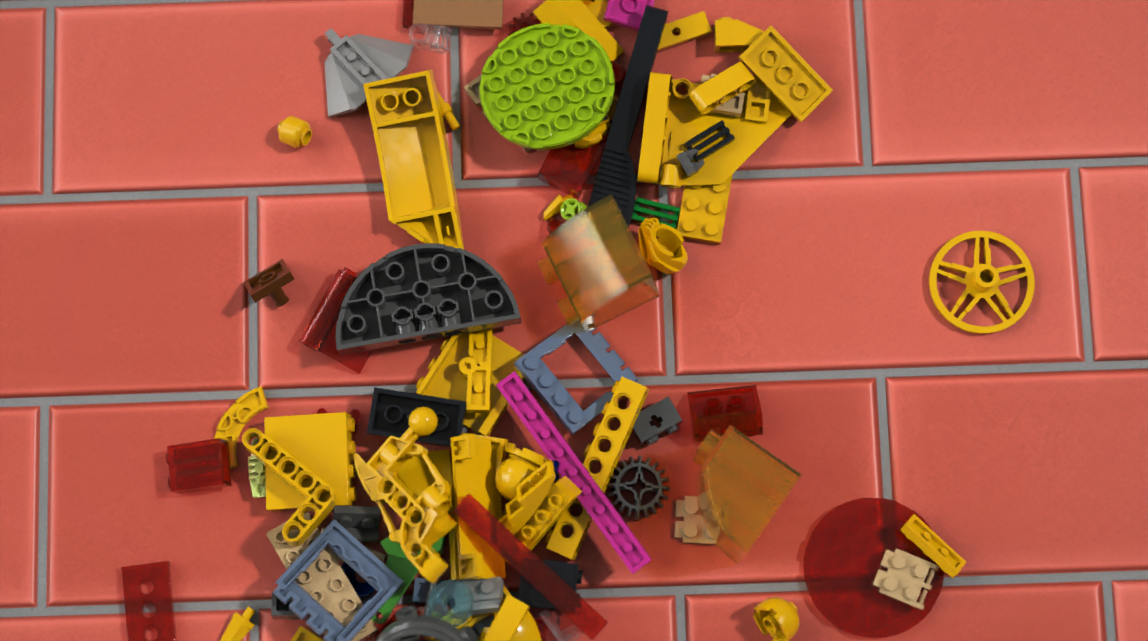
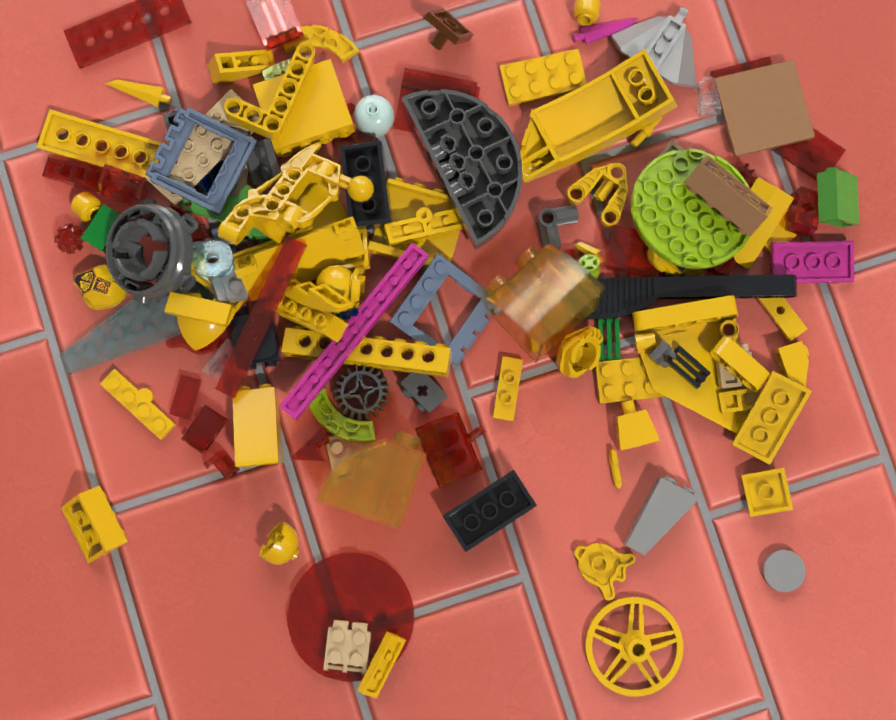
camera: 70 degrees right, 5 degrees up
none -> yellow slope [208,49,275,83]
none -> yellow slope [232,384,284,467]
none -> clear red slope [292,428,330,461]
none -> lime tile [309,388,376,443]
none -> light aqua cylinder [354,95,395,137]
none -> black brick [442,470,537,552]
none -> clear red tile [466,425,487,444]
none -> yellow plate [493,356,523,421]
none -> yellow plate [499,49,587,107]
none -> dark grey piece [536,204,579,251]
none -> yellow connector [566,163,628,228]
none -> dark pink bar [572,17,639,45]
none -> yellow tile [574,543,636,601]
none -> yellow piece [609,449,622,489]
none -> yellow torso [615,400,660,451]
none -> light grey slope [623,476,699,555]
none -> medium nougat slope [684,155,773,236]
none -> yellow hinge [741,467,793,517]
none -> light grey tile [762,549,806,592]

